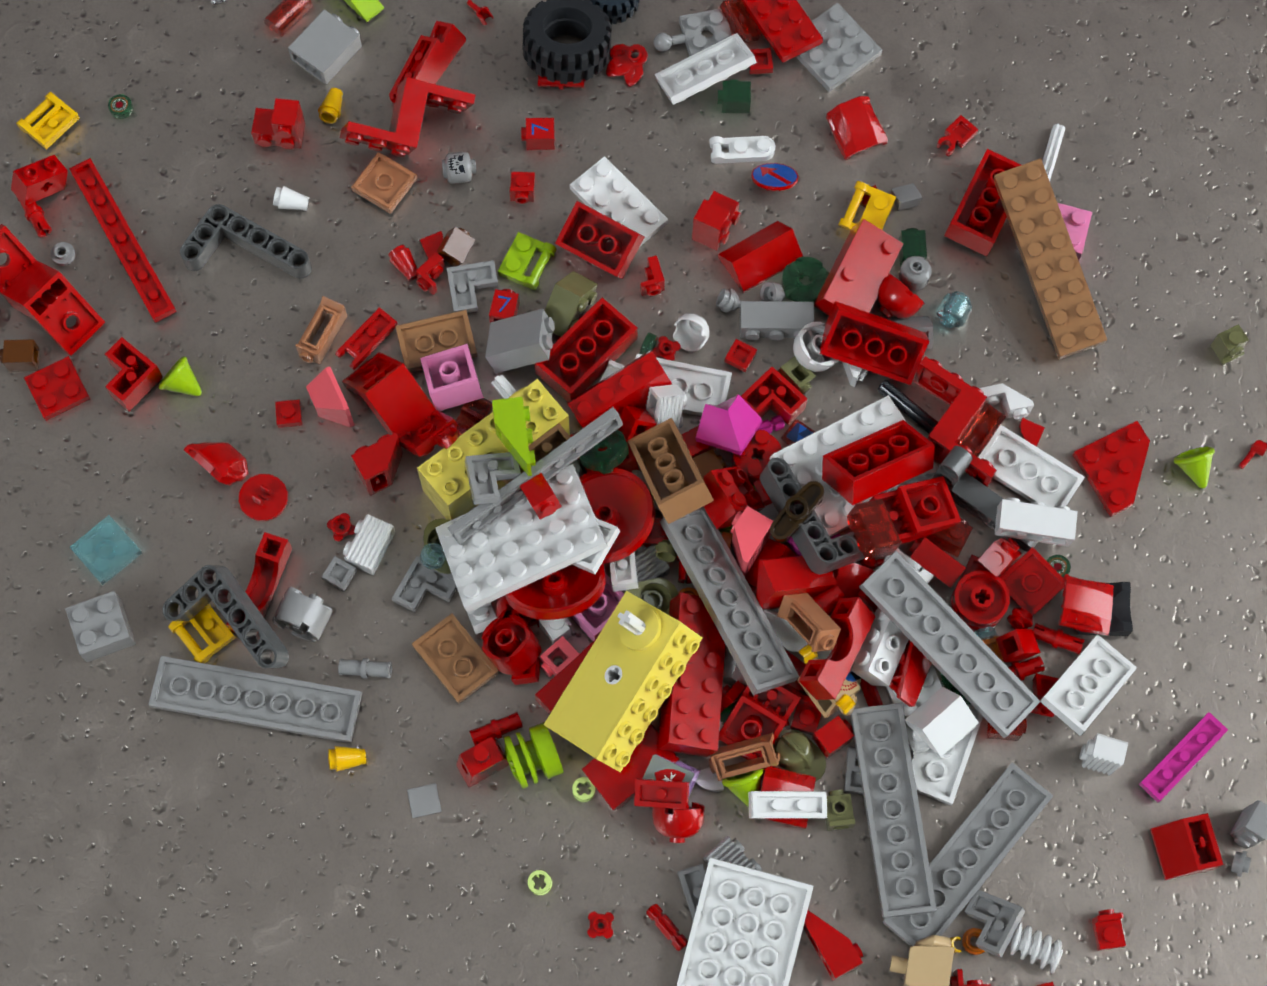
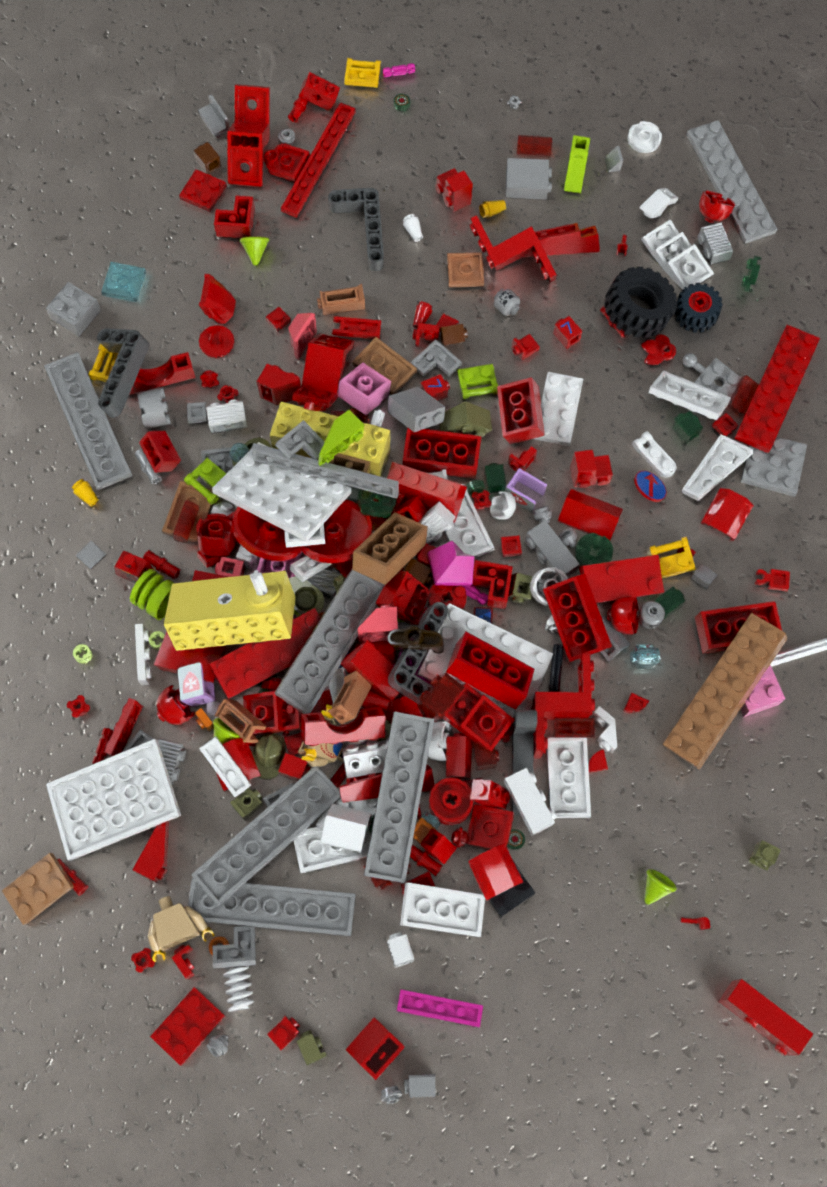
camera: 55 degrees right, 0 degrees up
red brick [520,473,562,520] -> none
red plate [634,778,689,809] -> none
red pin [1033,623,1085,655] -> none
red plate [1073,421,1150,517] -> none
none -> red plate [104,698,143,757]
none -> white plate [135,624,152,686]
none -> red brick [139,431,181,473]
none -> clear red brick [173,500,200,543]
none -> lime plate [184,458,226,505]
none -> orange plate [195,708,214,732]
none -> red plate [200,370,219,388]
none -> red plate [264,144,310,182]
none -> olive brick [296,1030,327,1065]
none -> dark pink axle [382,63,415,78]
none -> clear green brick [484,463,506,493]
none -> lavender piece [505,468,547,512]
none -> red tile [623,693,649,713]
none -> white wing [682,434,754,501]

